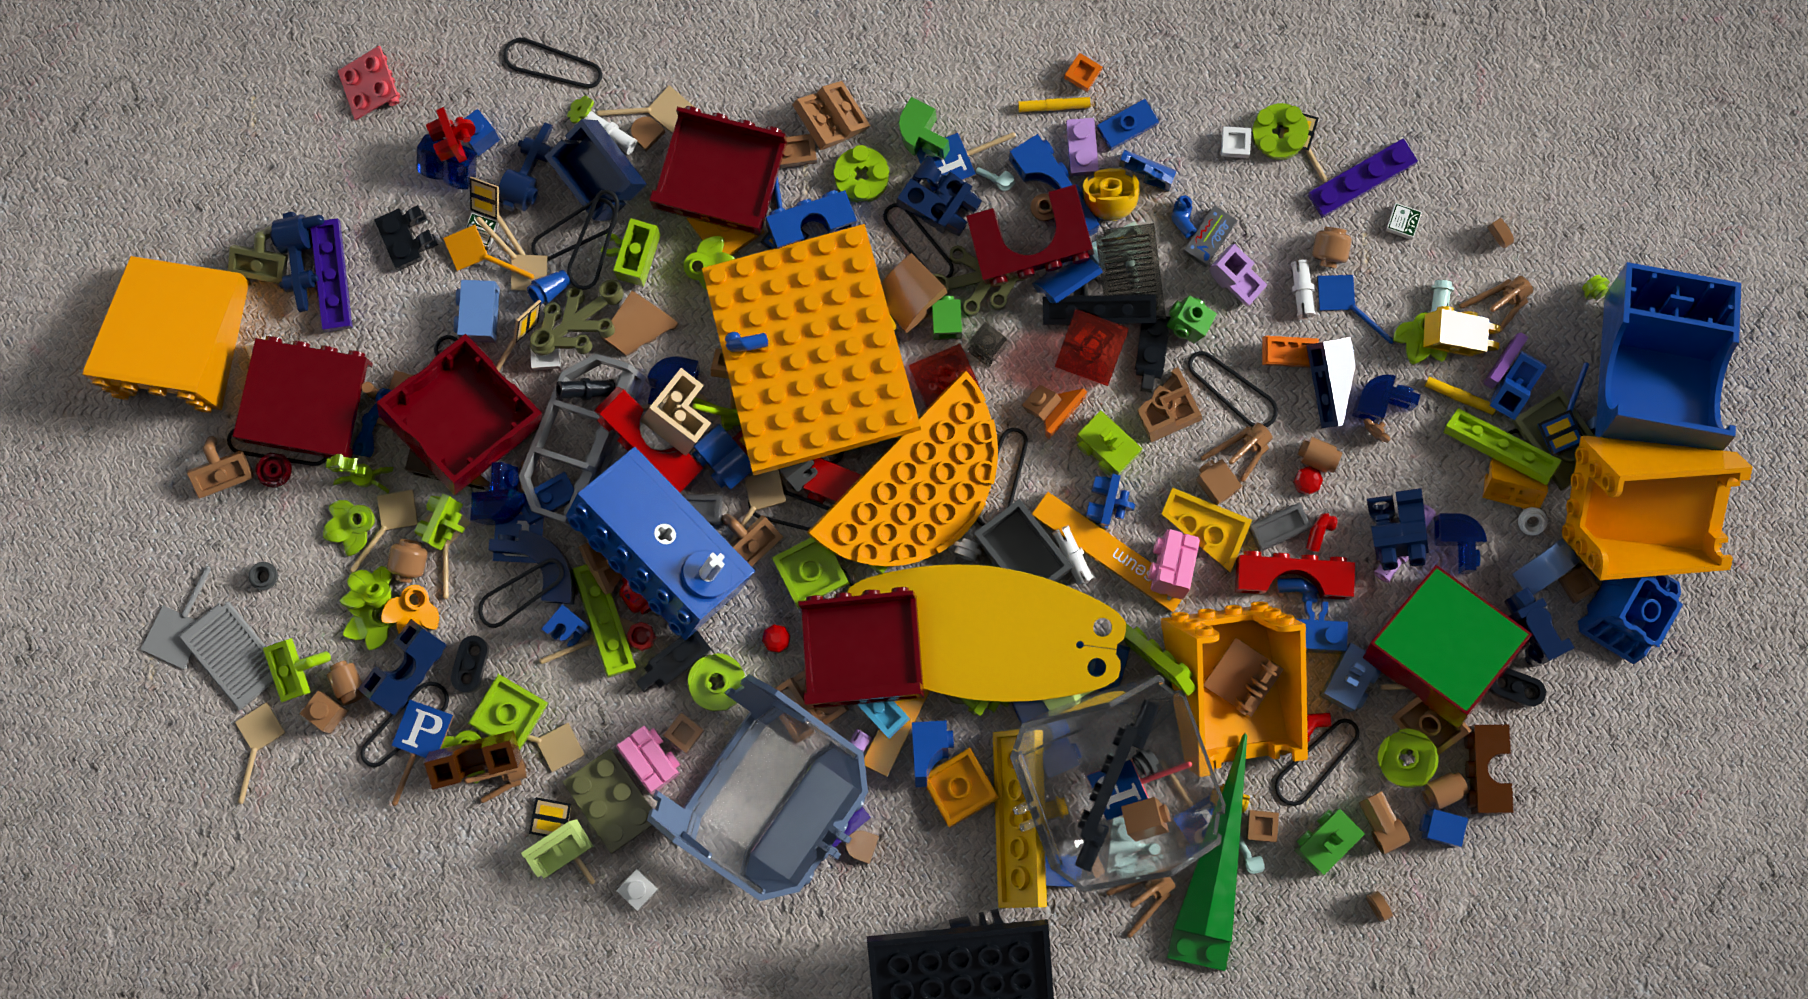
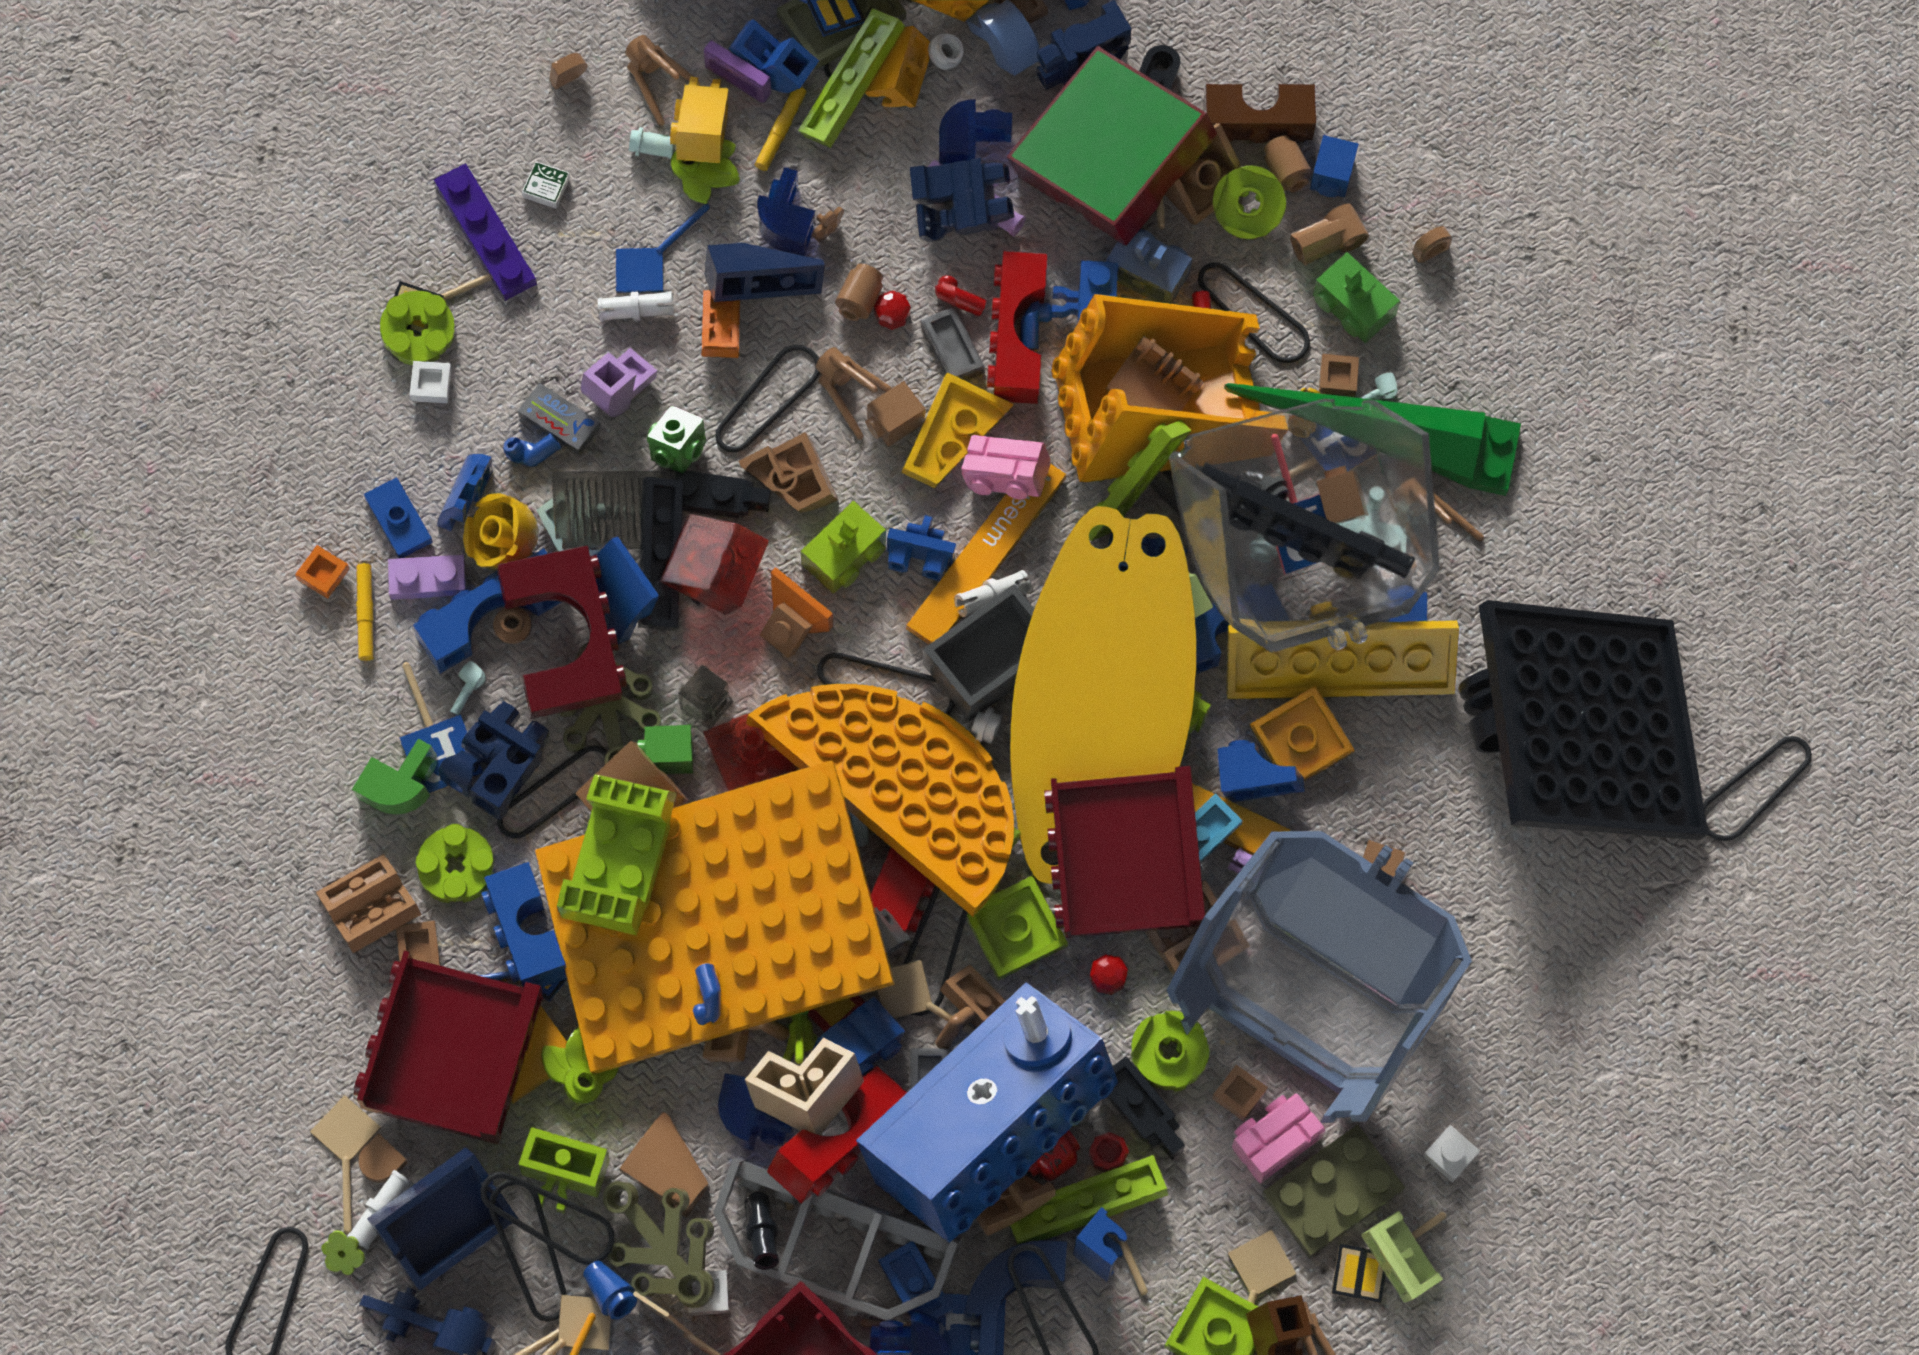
camera: 95 degrees left, 10 degrees down
medium nougat head [1312,226,1352,268] -> none
none -> lime plate [557,774,677,936]

